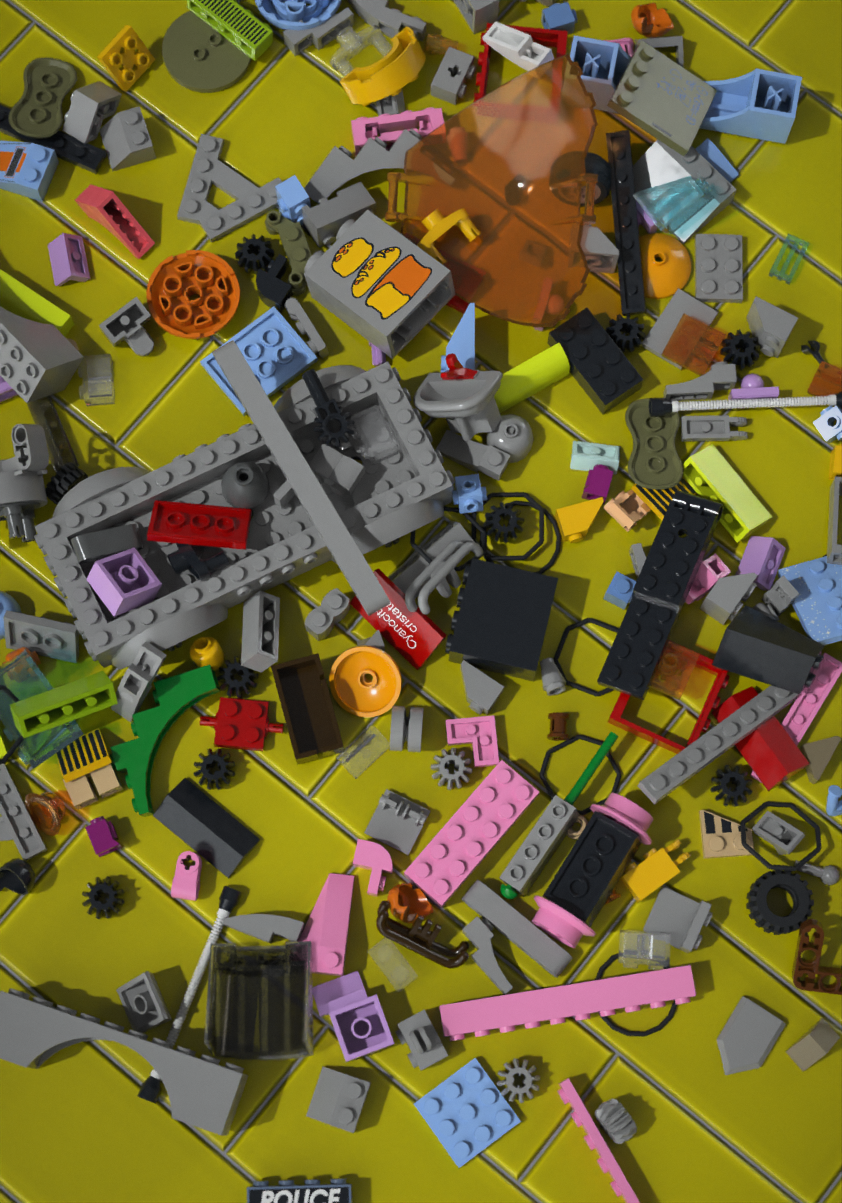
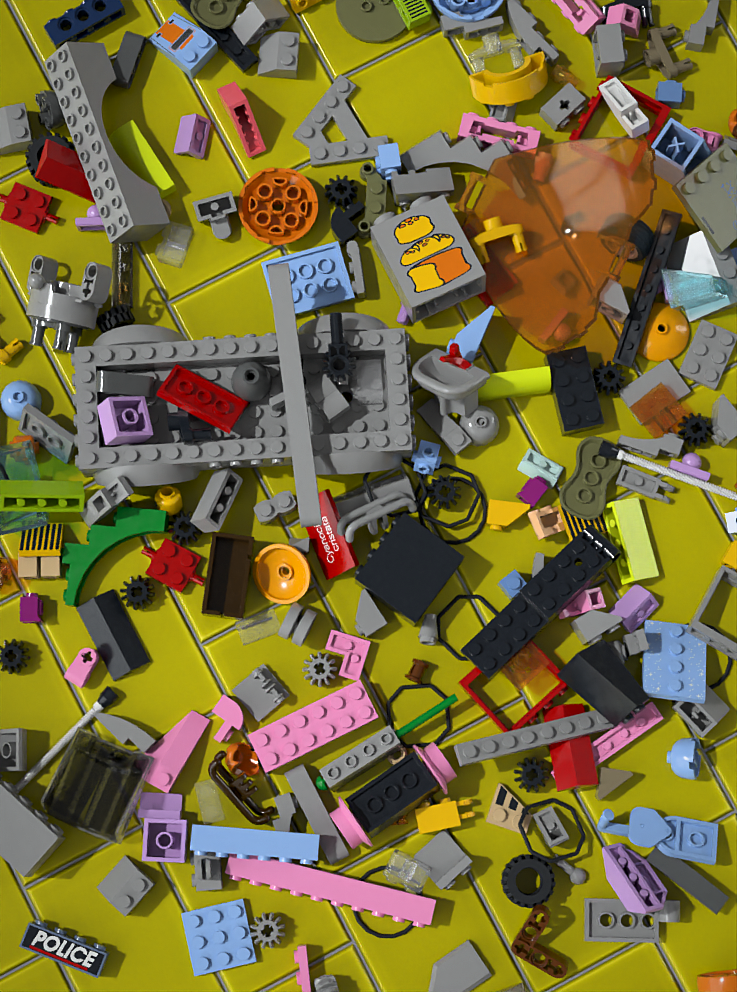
camera: 20 degrees right, 5 degrees up
none -> light blue brick [190,824,320,864]

